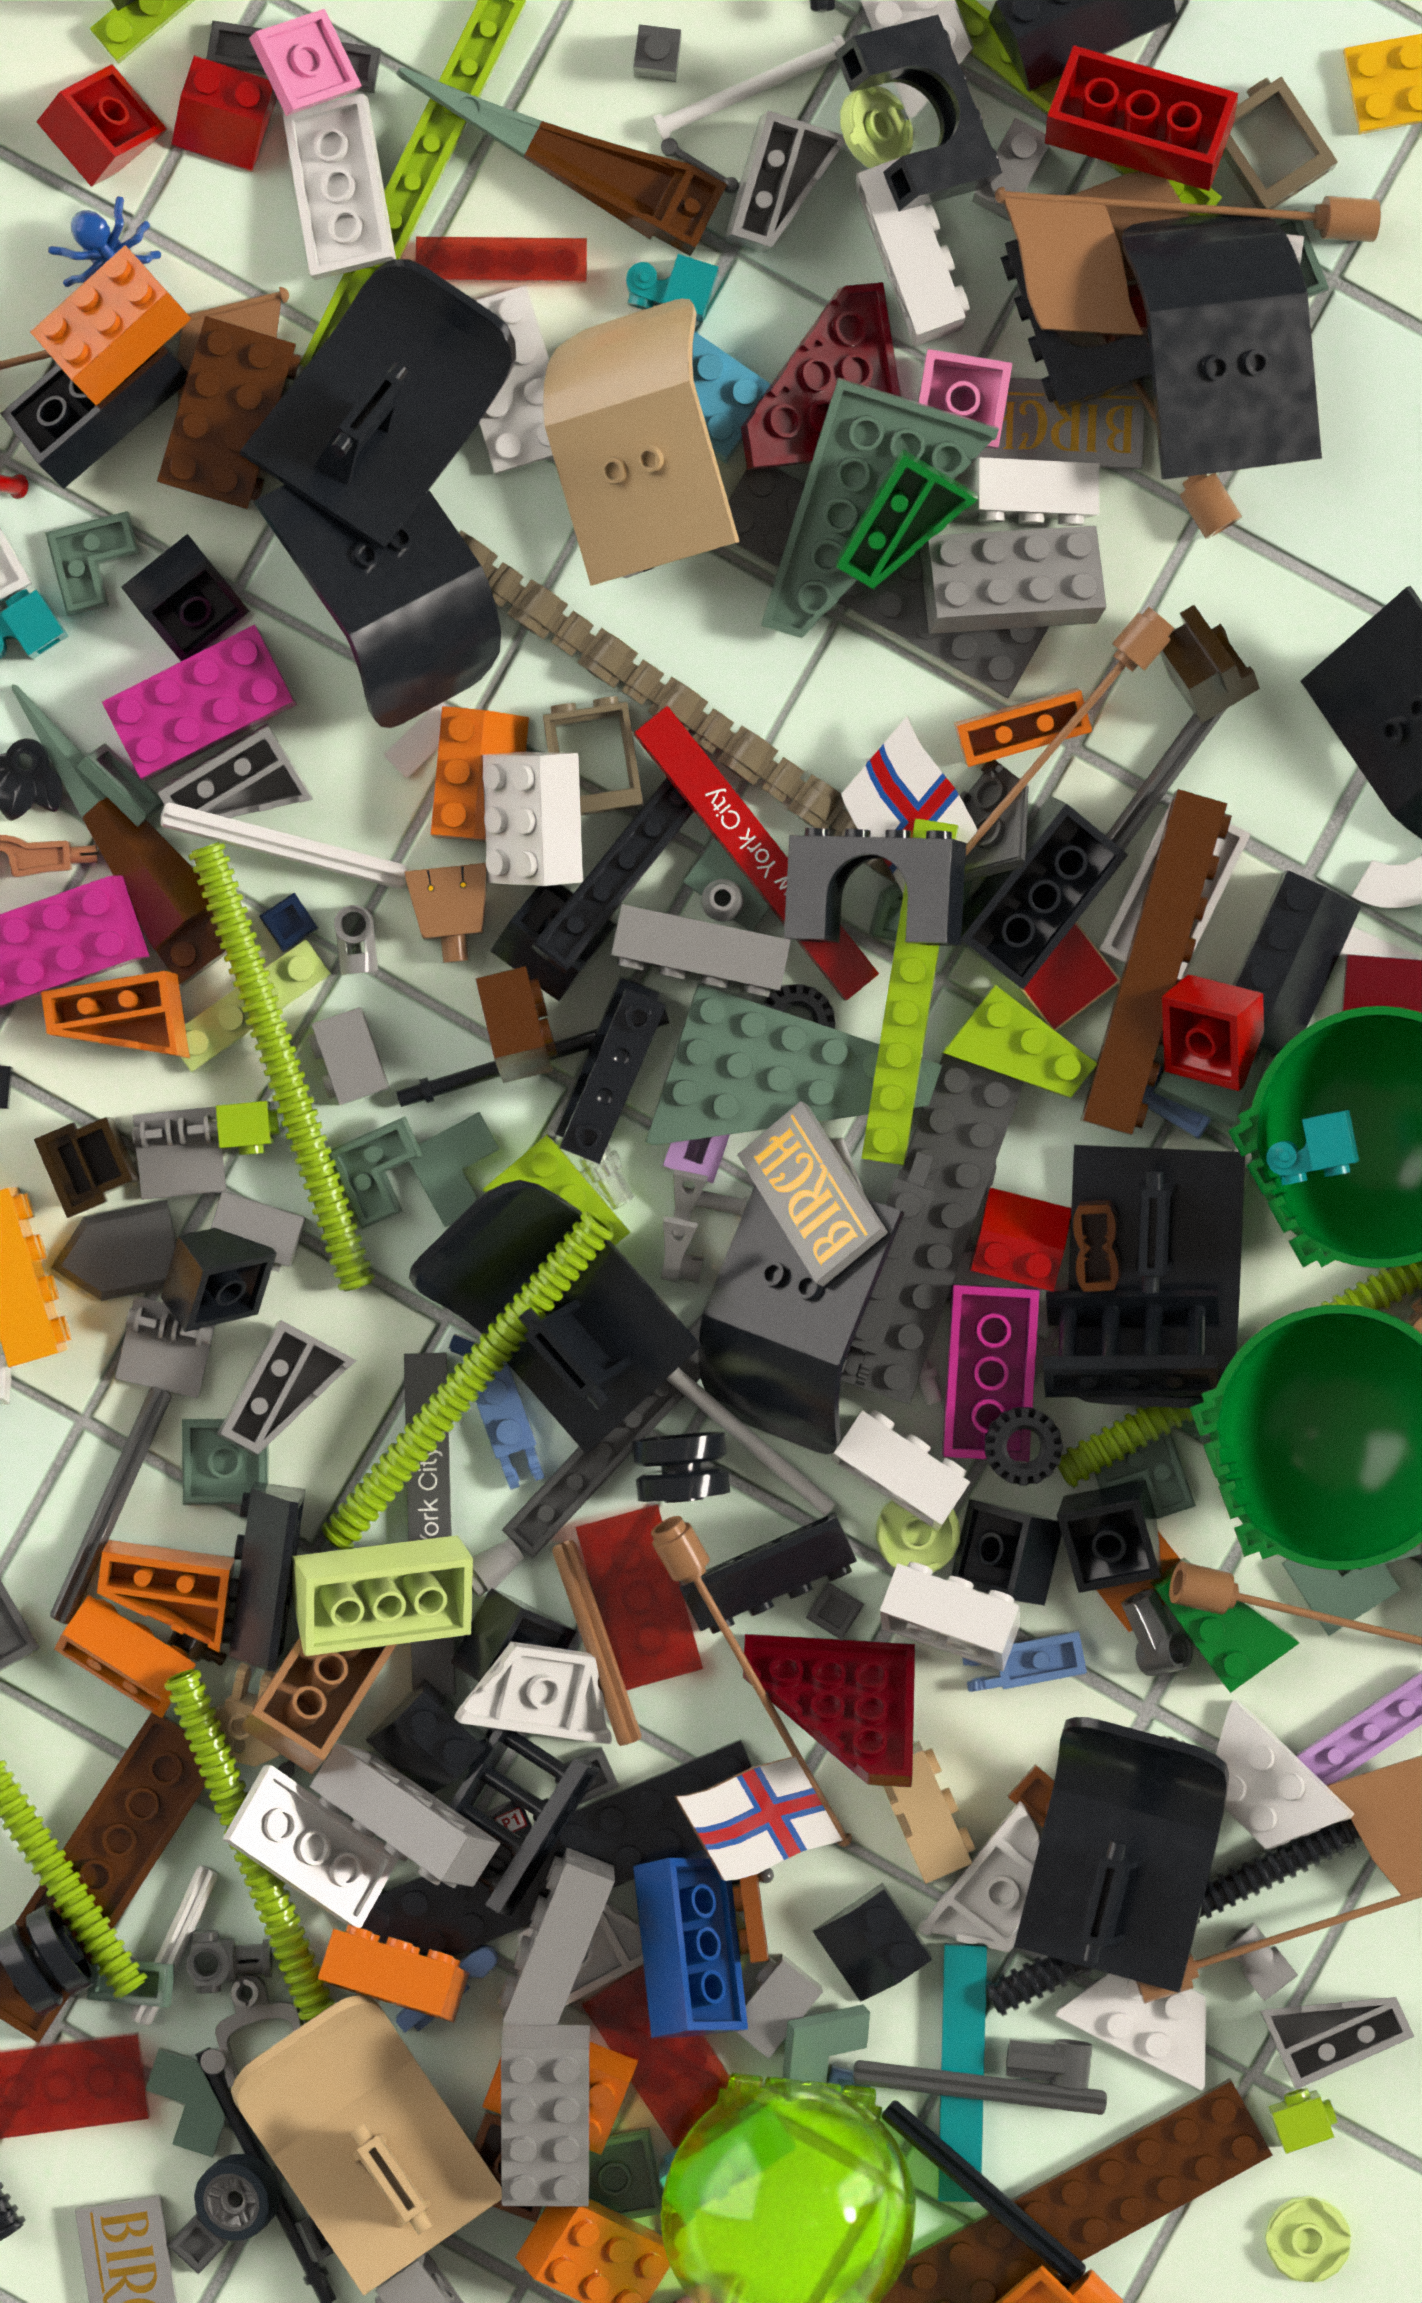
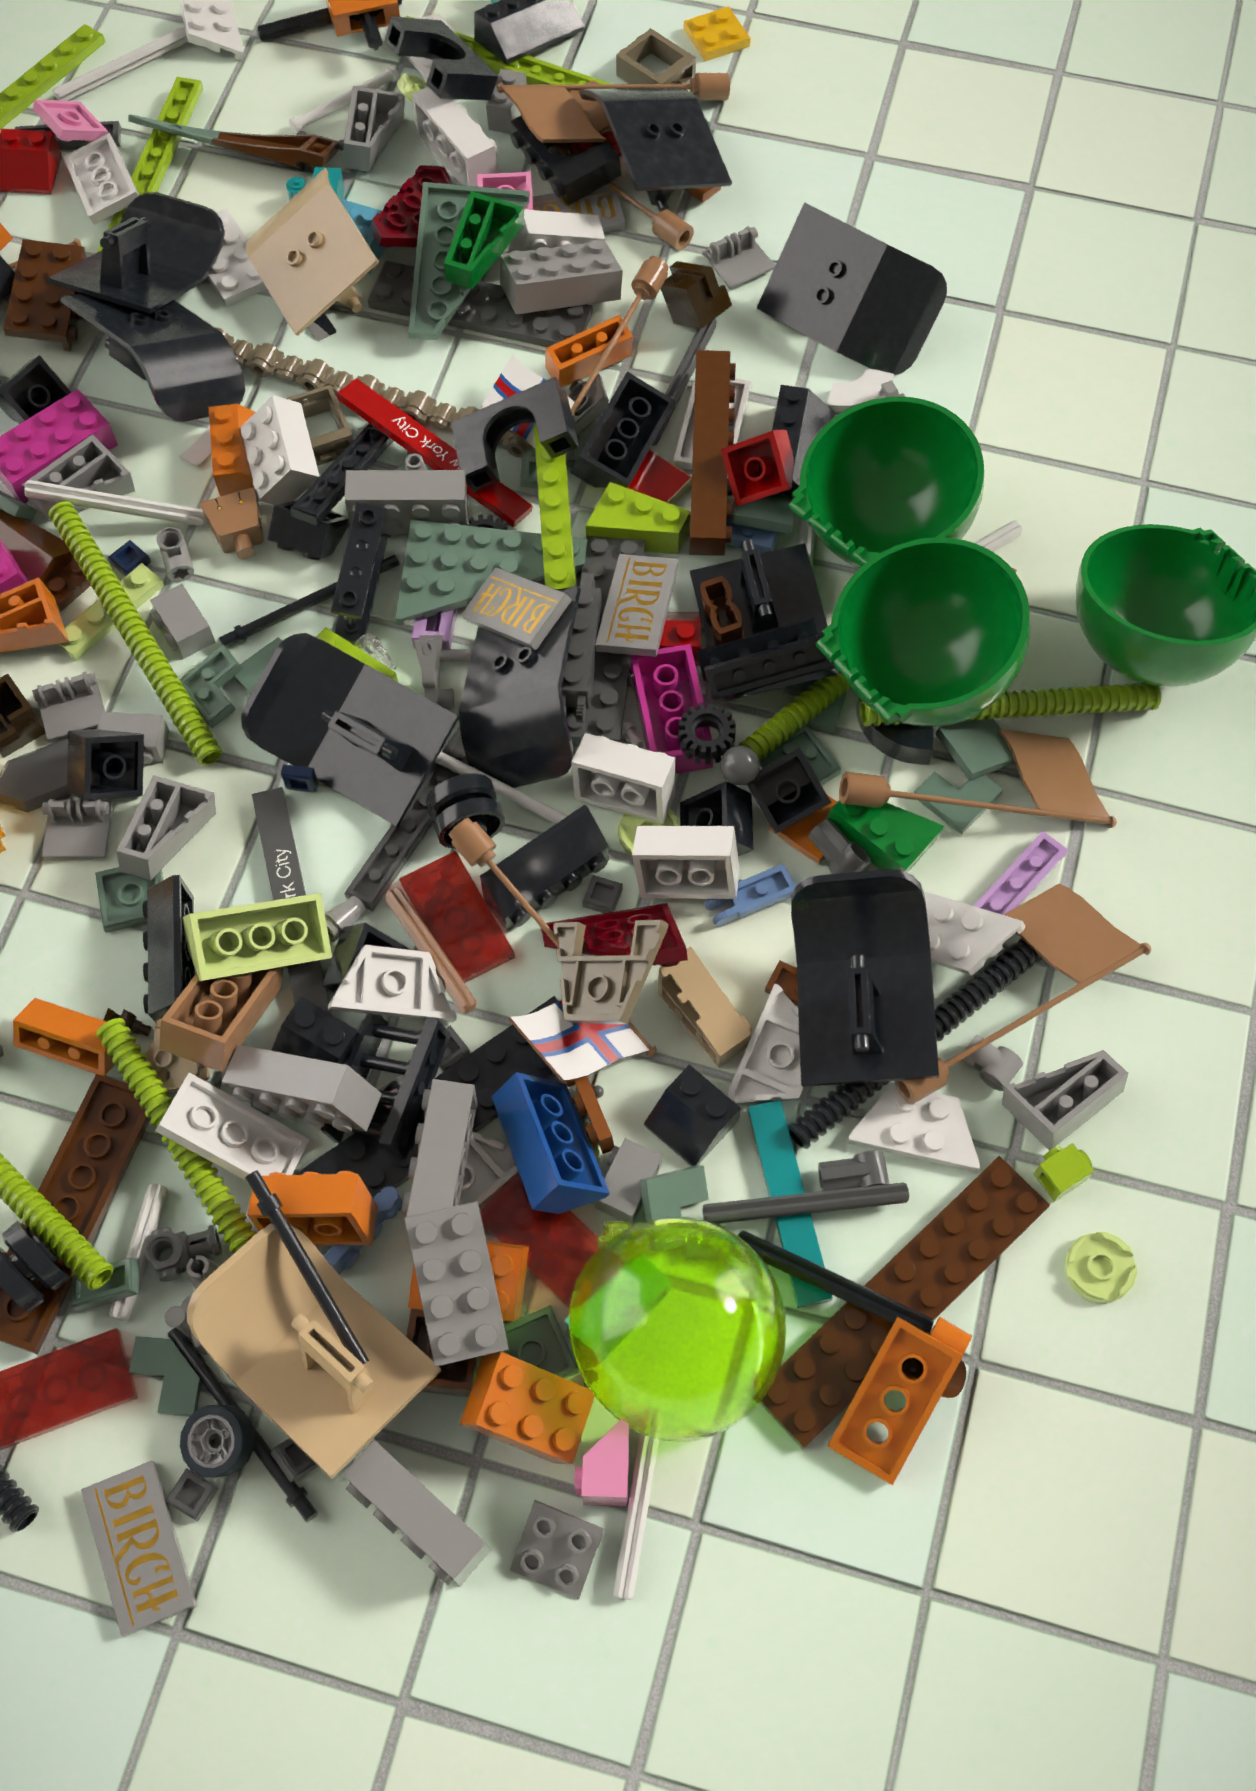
camera: 10 degrees left, 25 degrees down
dark grey axle [50,1387,172,1625] -> none
orange wedge [97,1540,235,1652] -> none
lime brick [216,1101,280,1155] -> none
lime piece [321,1211,614,1550] -> none
clear red plate [416,236,587,283] -> none
reddish brown brick [475,966,558,1083] -> none
medium blue hinge [476,1364,545,1490] -> none
dark grey brick [633,24,682,82] -> none
red brick [1045,45,1238,191] -> none
teal brick [1267,1110,1359,1185] -> none
none -> black bar [245,1170,369,1364]
none -> dark tan wing [553,920,668,1024]
none -> light grey tile [595,554,679,657]
none -> light grey hinge [702,226,775,289]
none -> dark grey piece [720,746,760,785]

